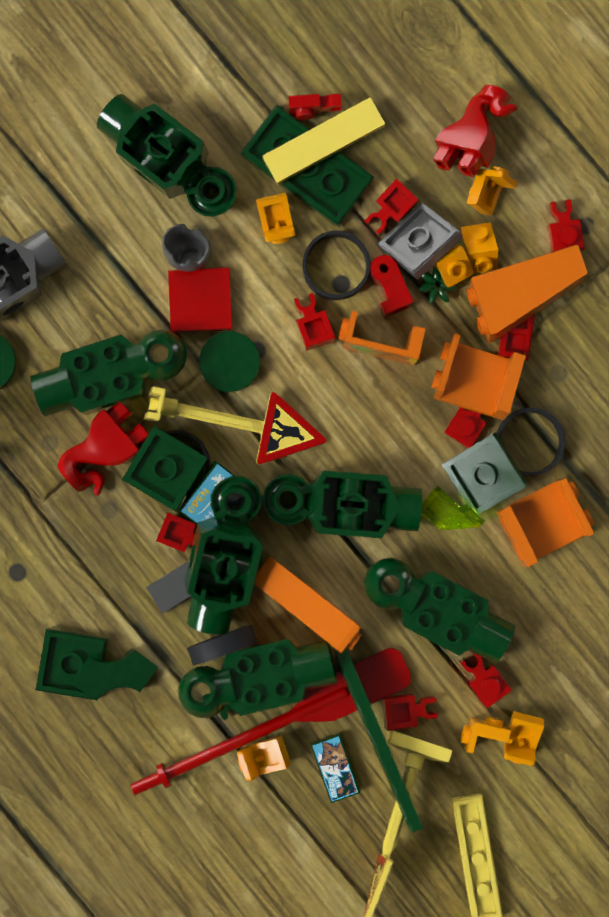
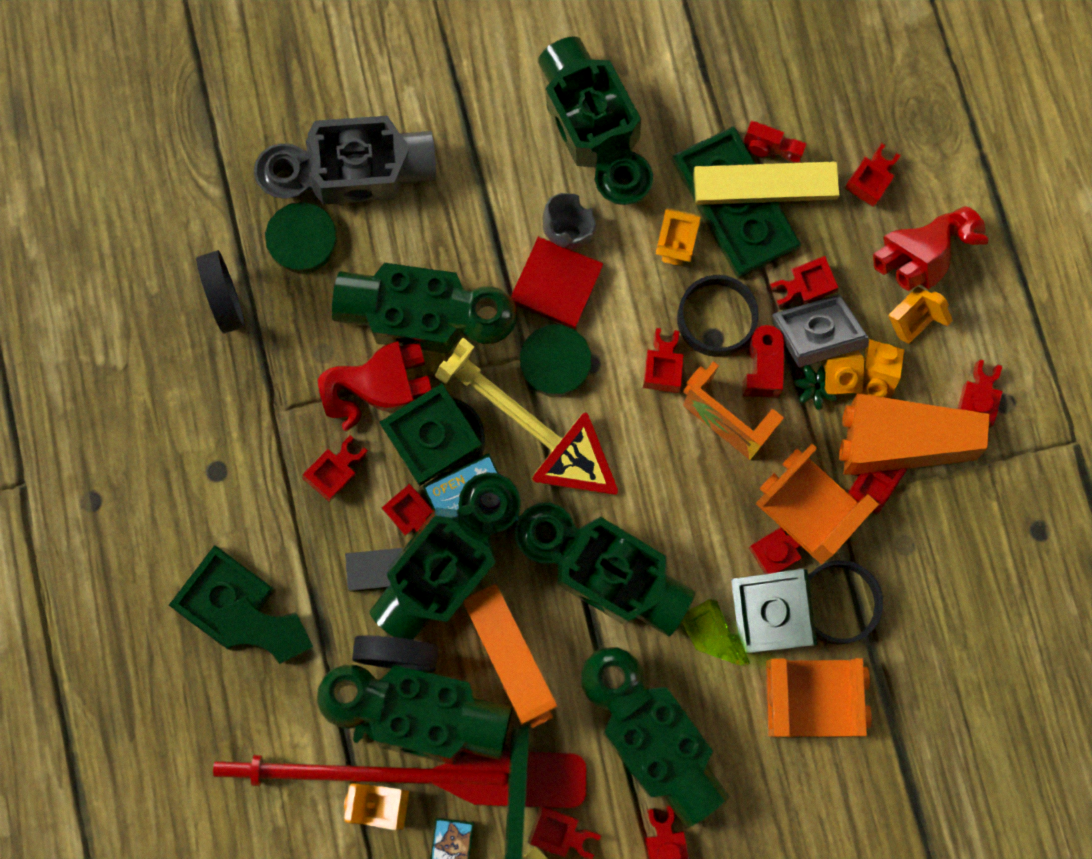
camera: 25 degrees right, 10 degrees down
none -> red plate [302,435,368,503]
none -> red plate [844,143,901,207]

